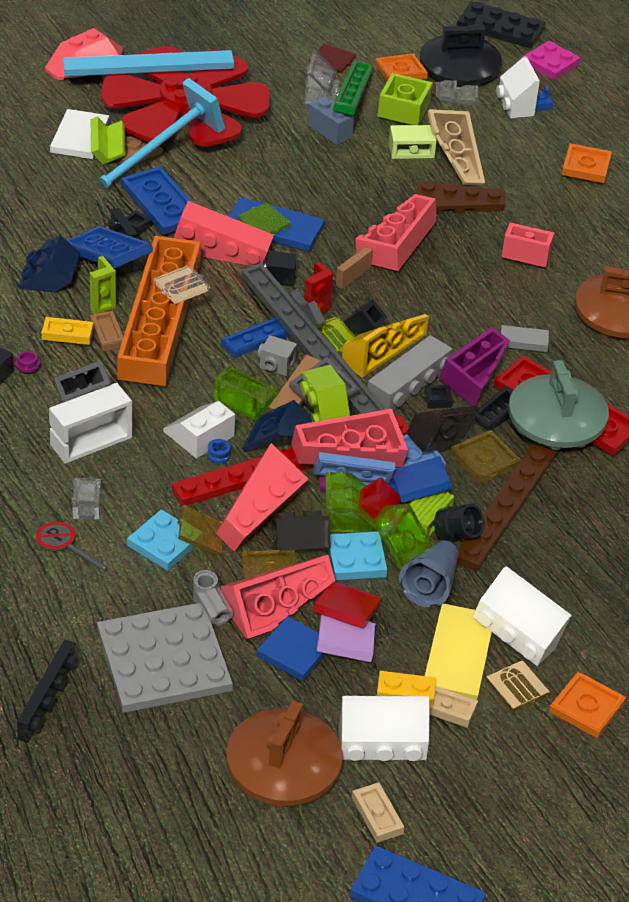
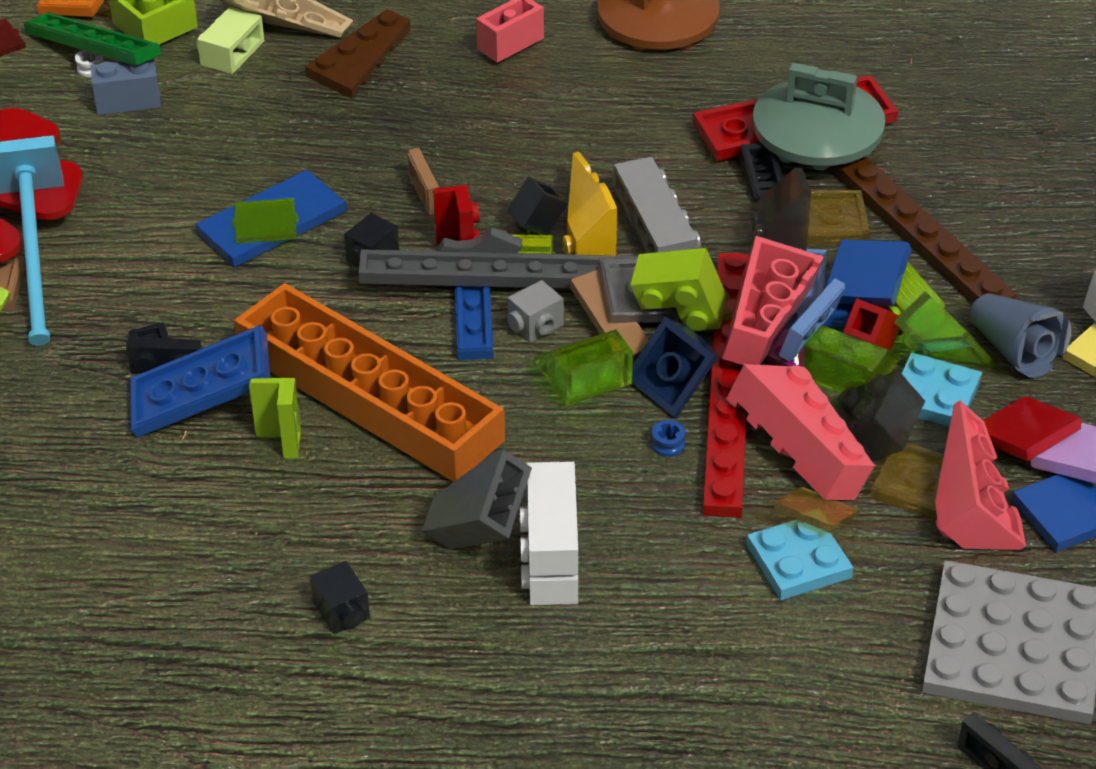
camera: 55 degrees left, 0 degrees up
magenta plate [15,351,40,373] -> none
dark blue slope [19,235,80,293] -> none
piece [36,522,107,571] -> none
yellow plate [41,317,94,345] -> none
clear brick [72,478,101,519] -> none
medium nougat tile [90,311,124,352] -> none
blue plate [121,166,193,235] -> none
clear piece [154,265,210,304] -> none
white slope [163,401,235,458] -> none
coral wedge [174,201,274,266] -> none
light grey piece [193,570,233,626] -> none
clear slope [304,50,340,110] -> none
coral wedge [355,194,436,271] -> none
black tile [424,385,453,408] -> none
black wheel [434,504,484,541] -> none
magenta wedge [439,326,510,408] -> none
light grey tile [501,325,549,352] -> none

